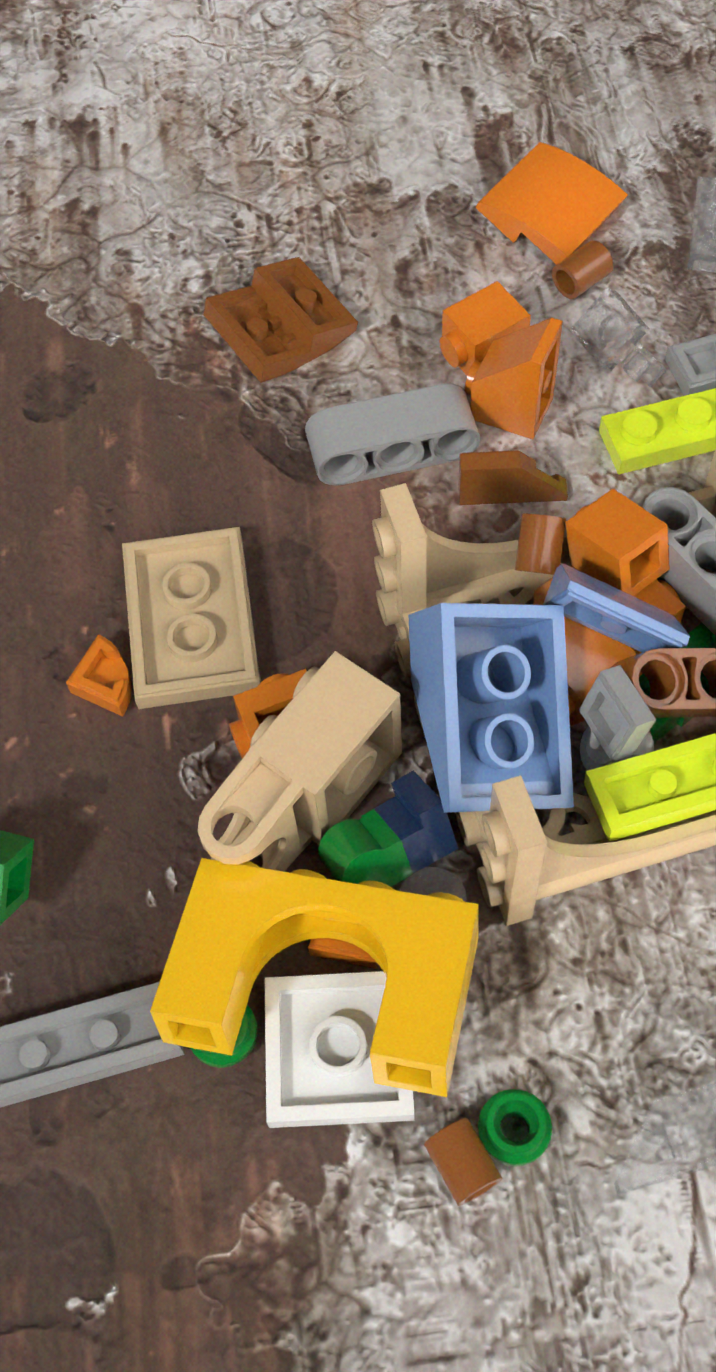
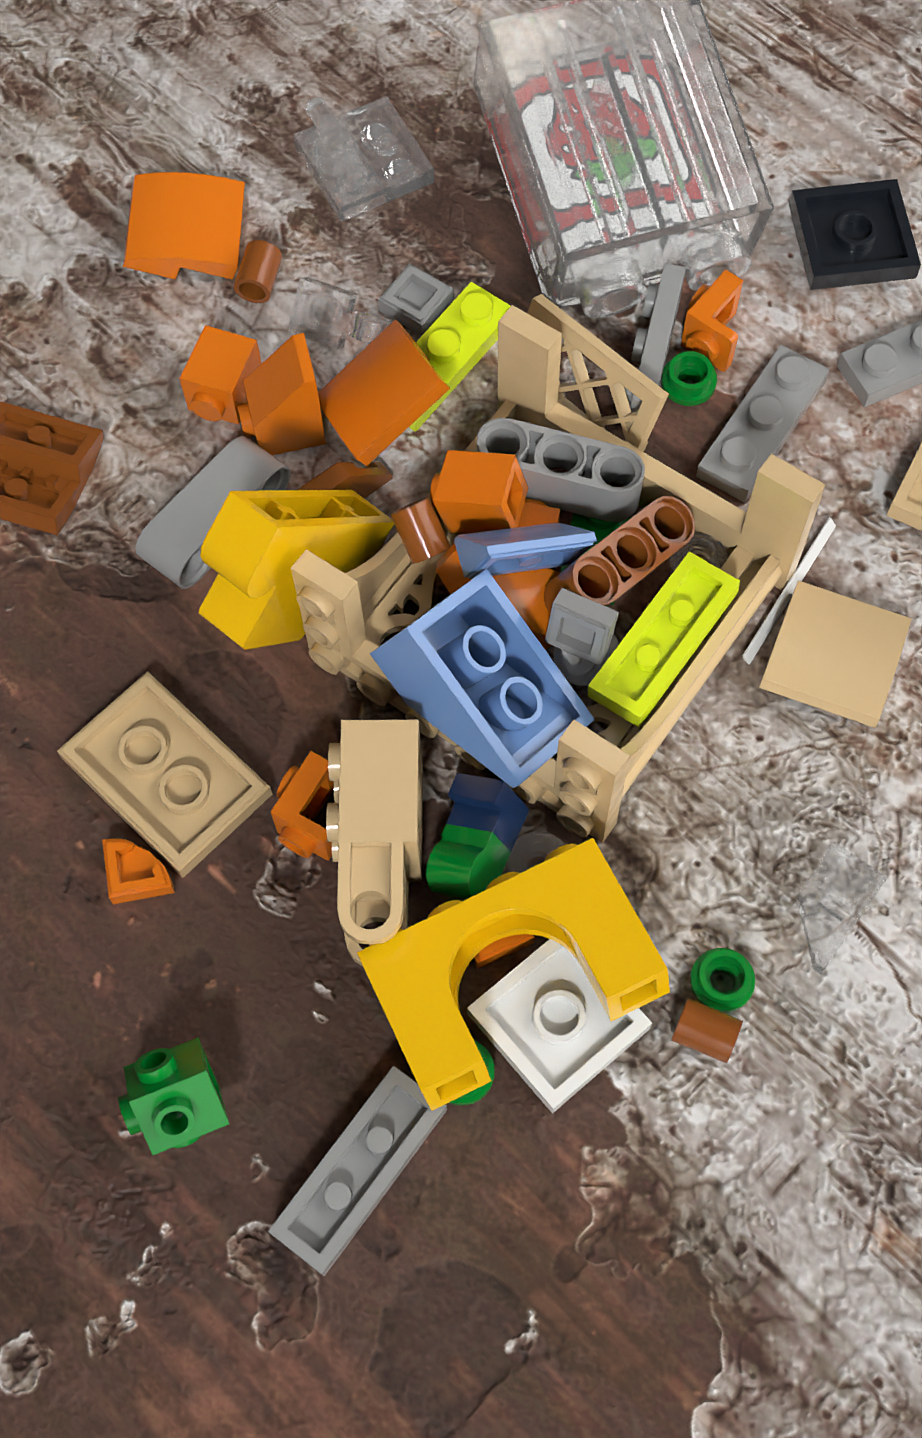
camera: 40 degrees left, 5 degrees up
none -> yellow brick [198,490,394,650]
none -> orange slope [318,319,450,466]

